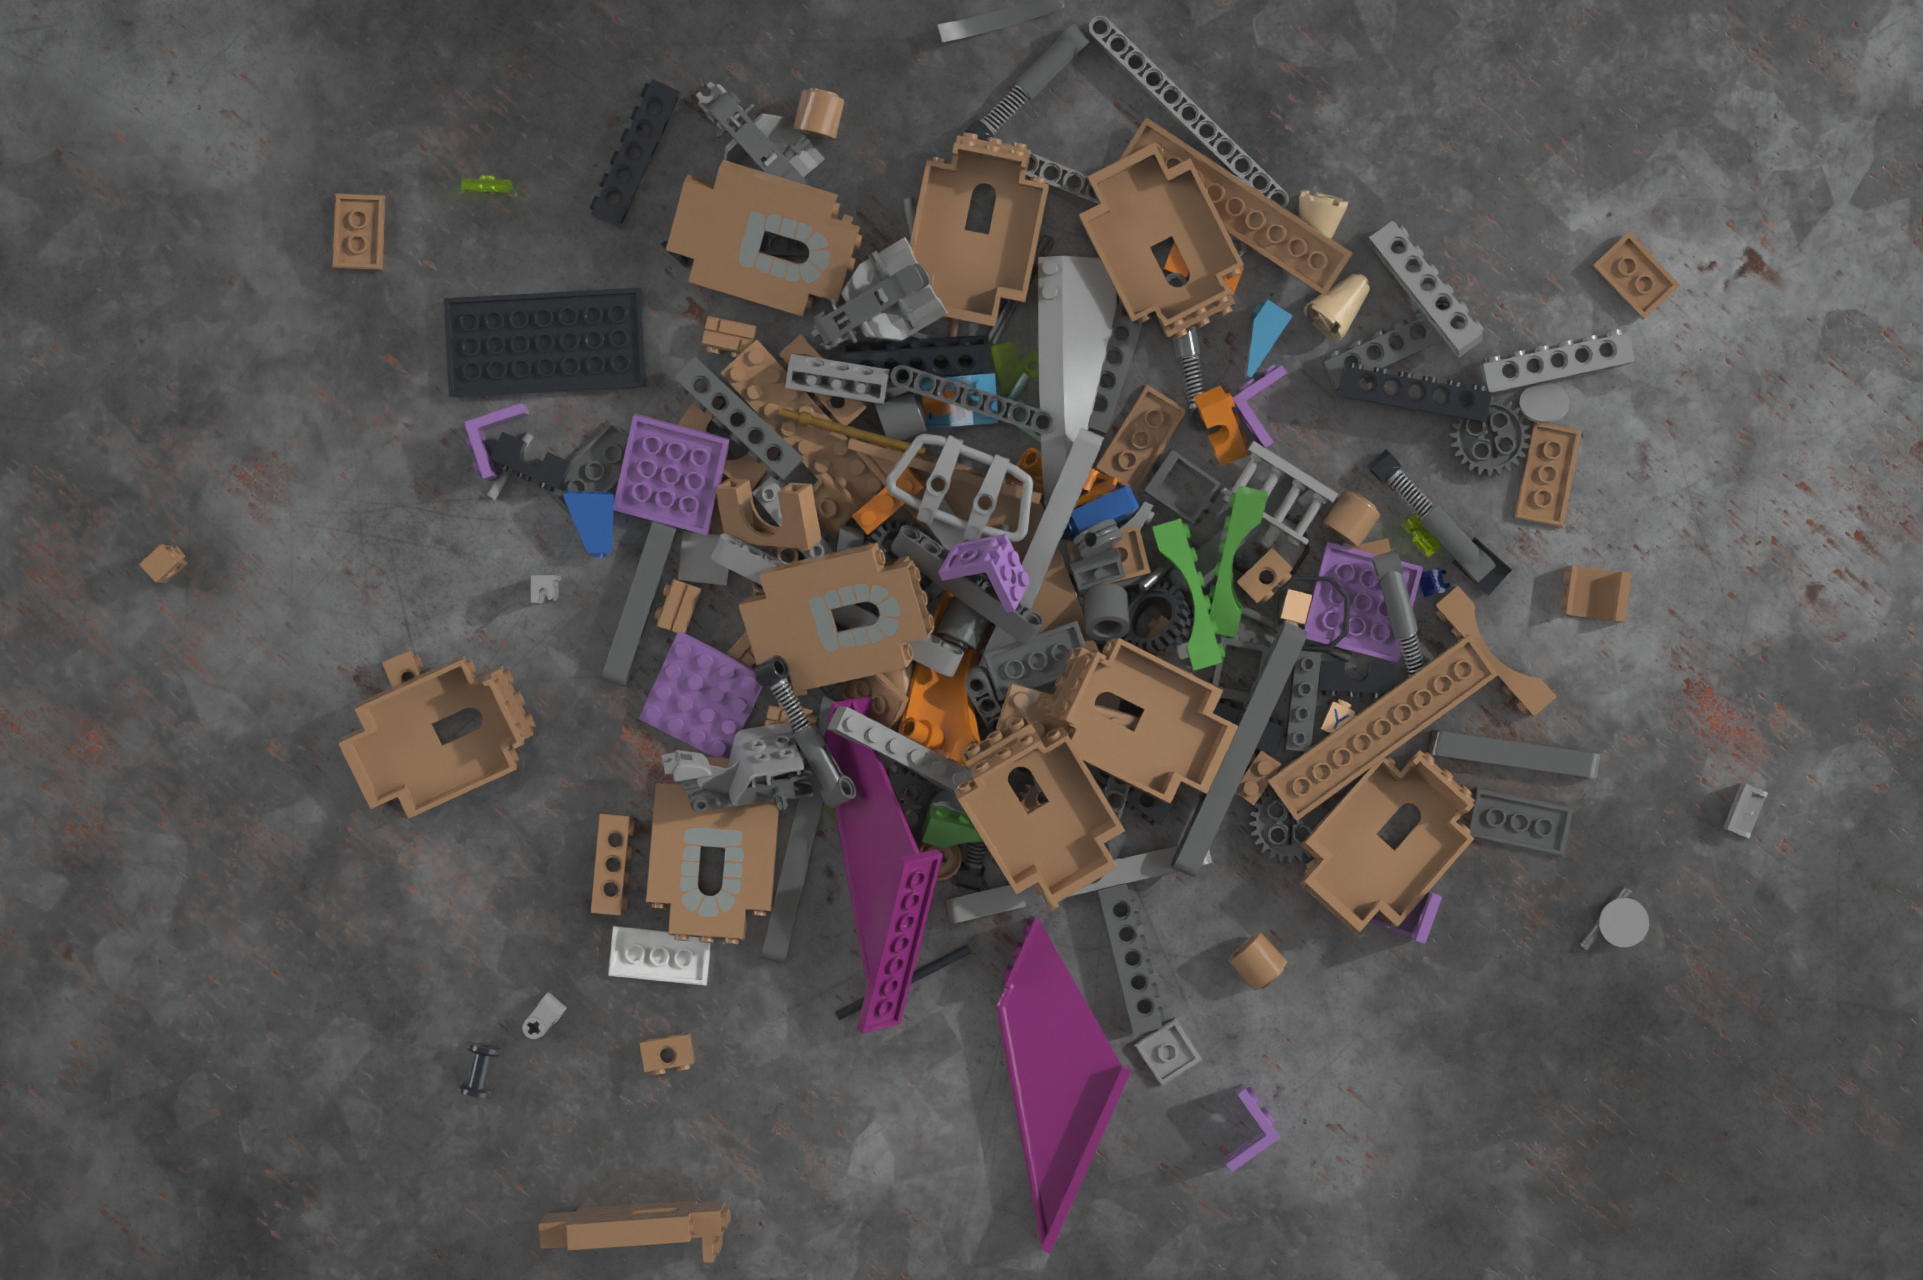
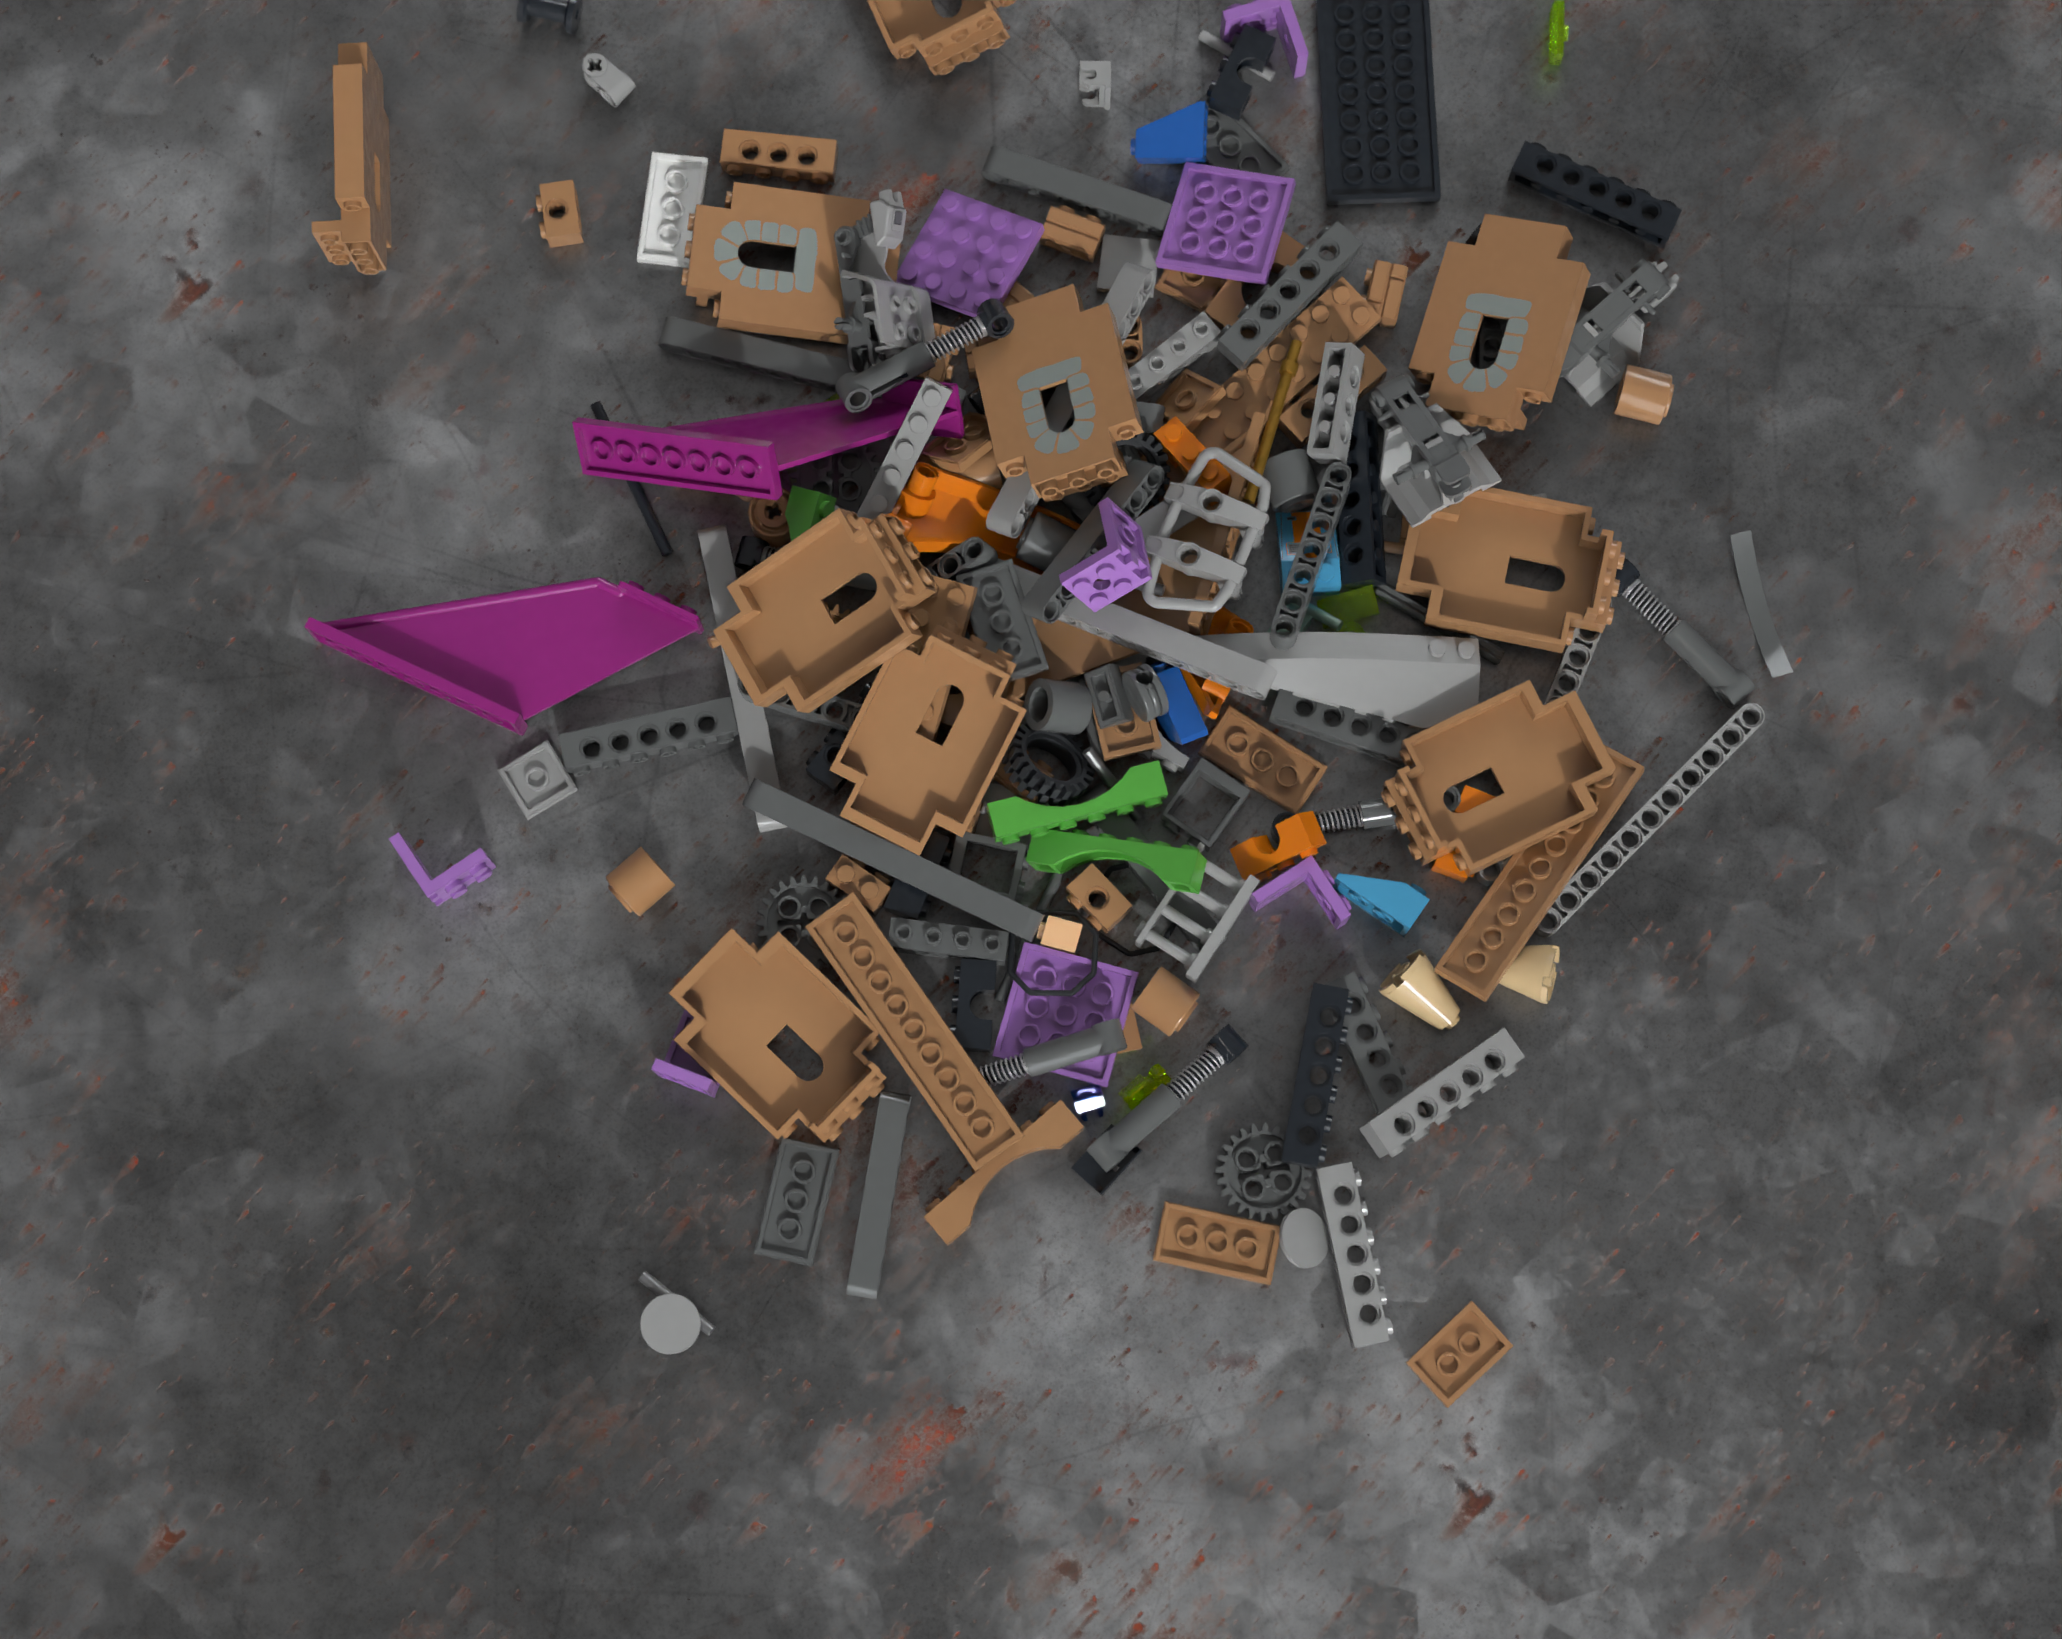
camera: 90 degrees right, 10 degrees down
medium nougat arch [715,478,821,551] -> none
light nougat brick [1319,699,1356,733] -> none
medium nougat panel [1560,565,1632,622] -> none
light grey hinge [1723,783,1768,839] -> none

